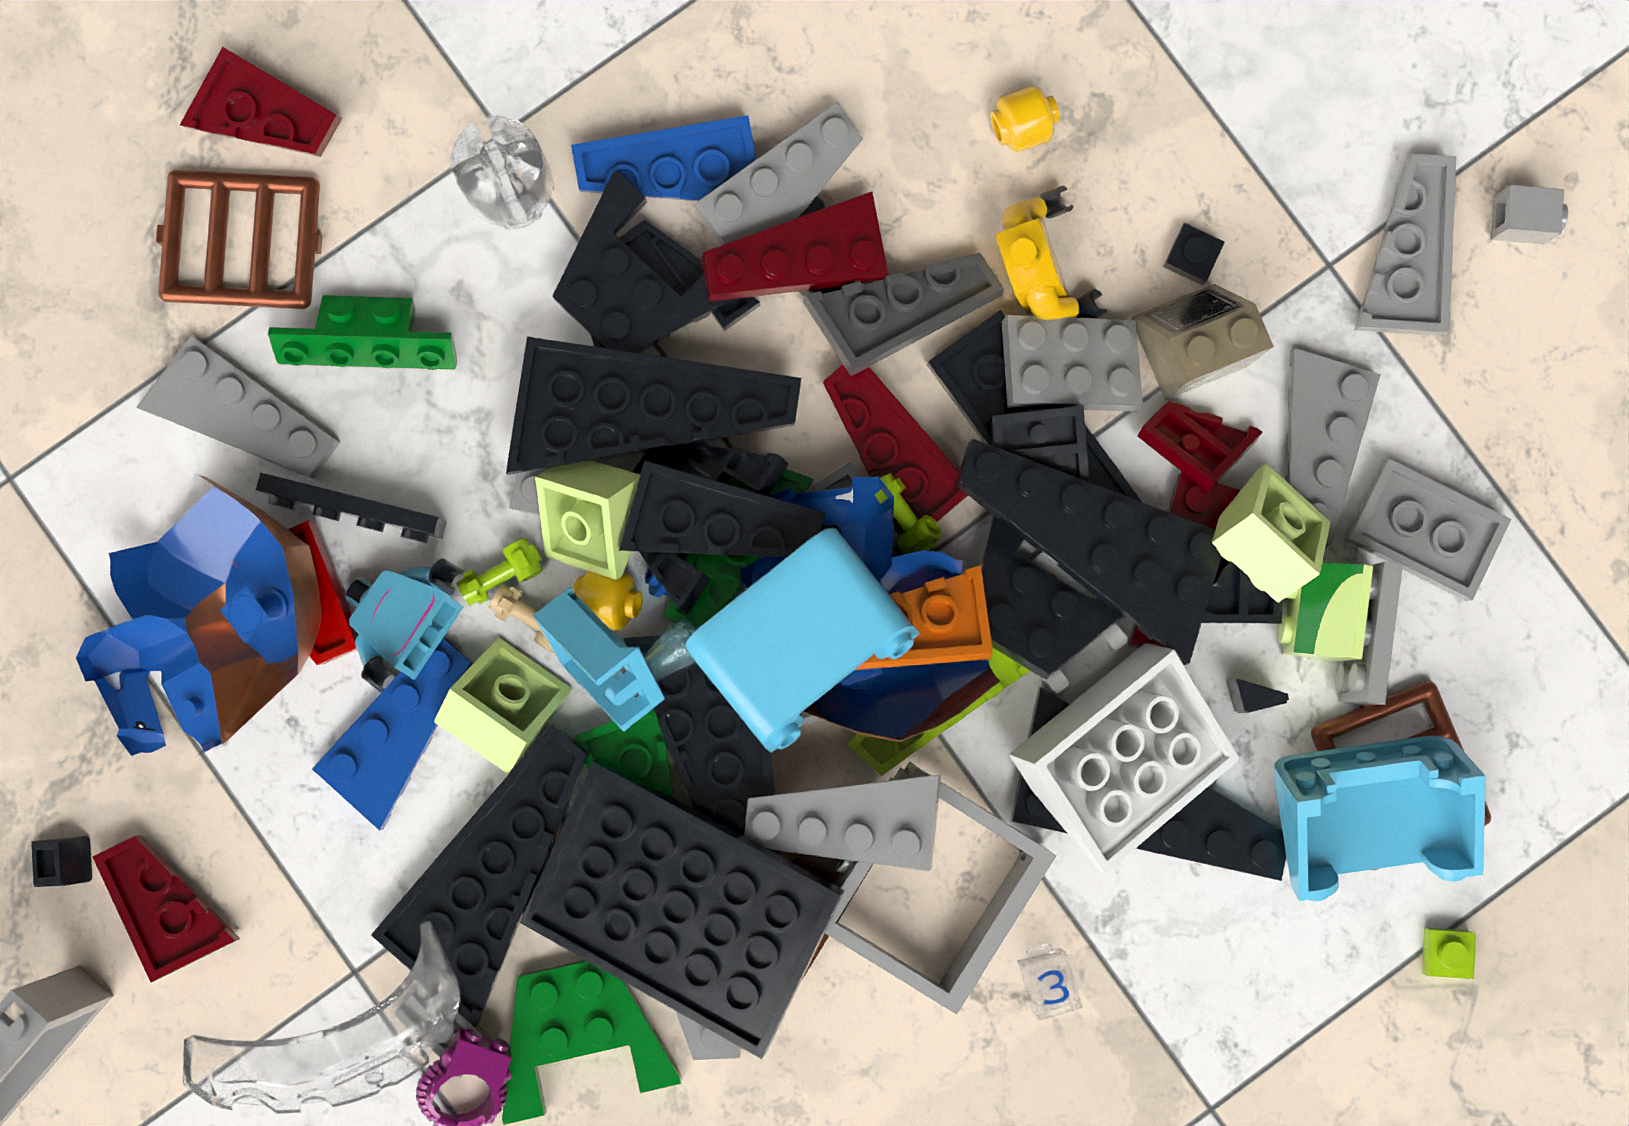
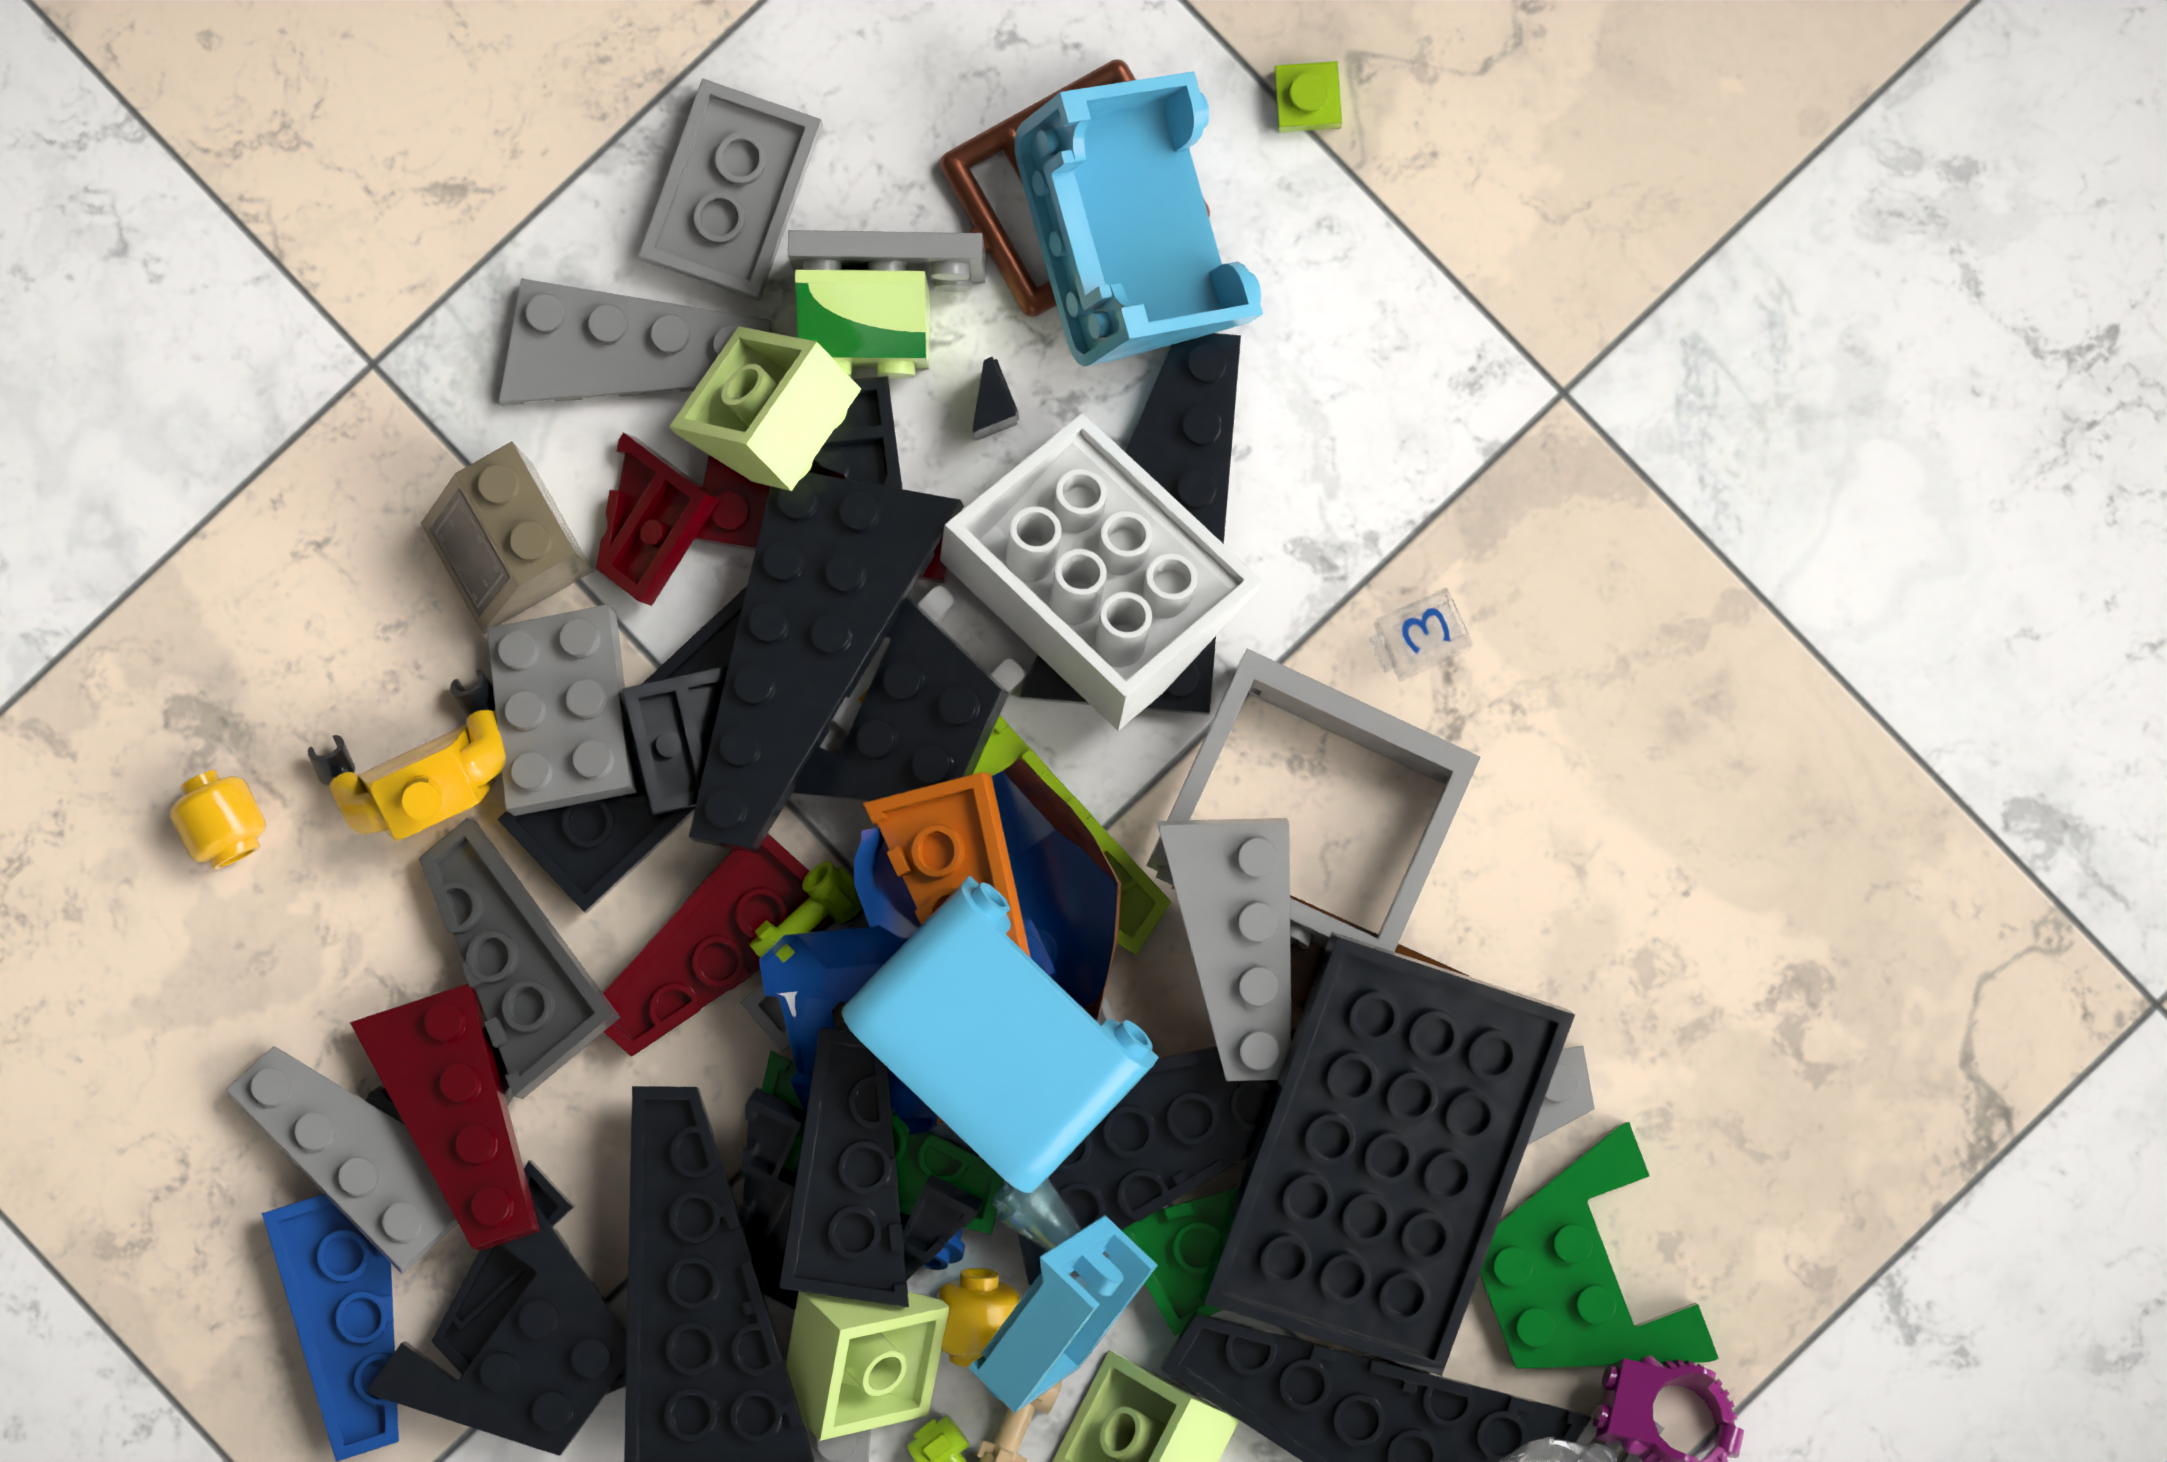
camera: 85 degrees left, 0 degrees up
black plate [1163,223,1225,285] -> none
light grey wing [1354,153,1456,336] -> none
light grey brick [1491,185,1568,244] -> none

